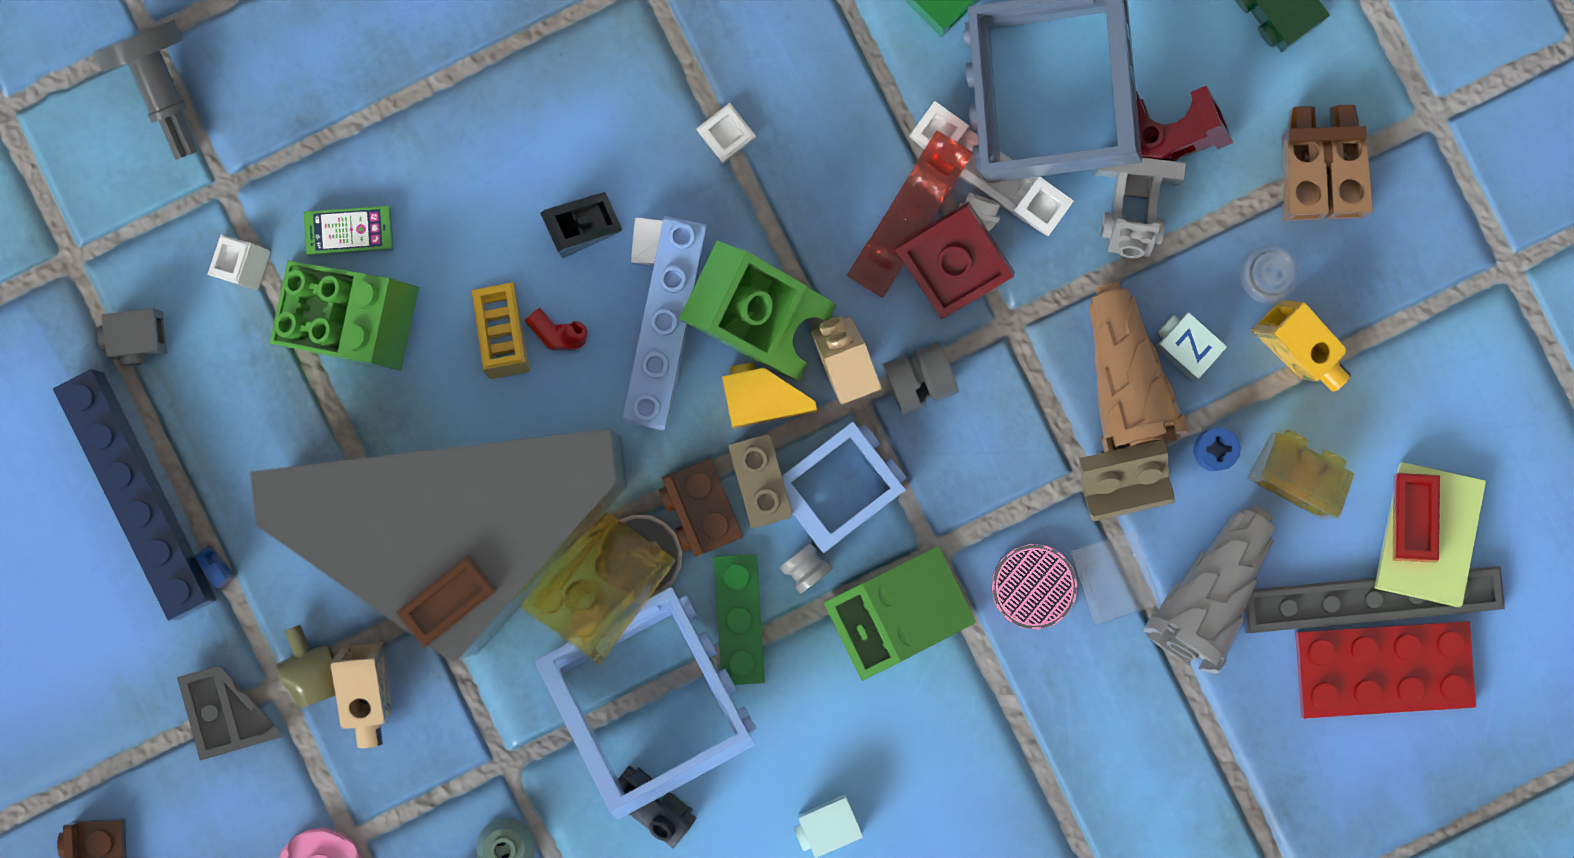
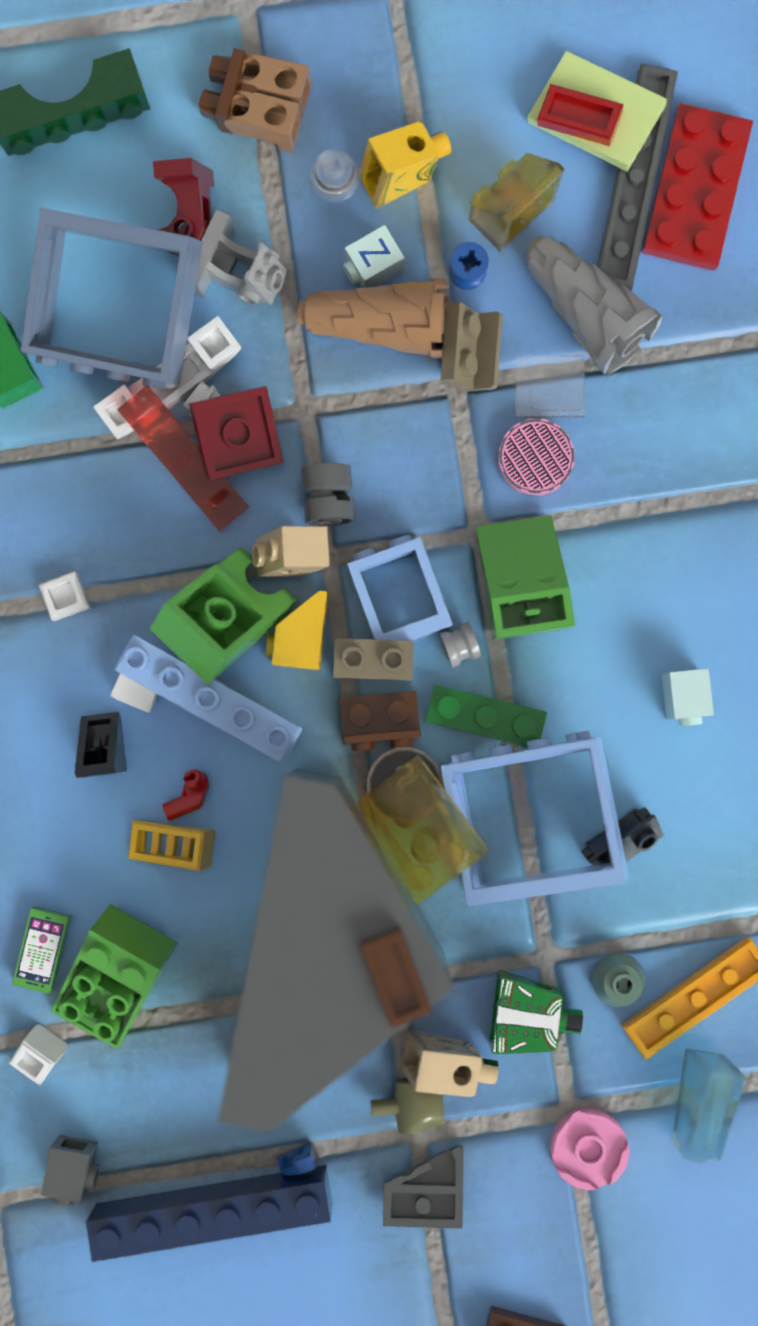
camera: 75 degrees left, 0 degrees up
none -> green torso [489,970,583,1054]

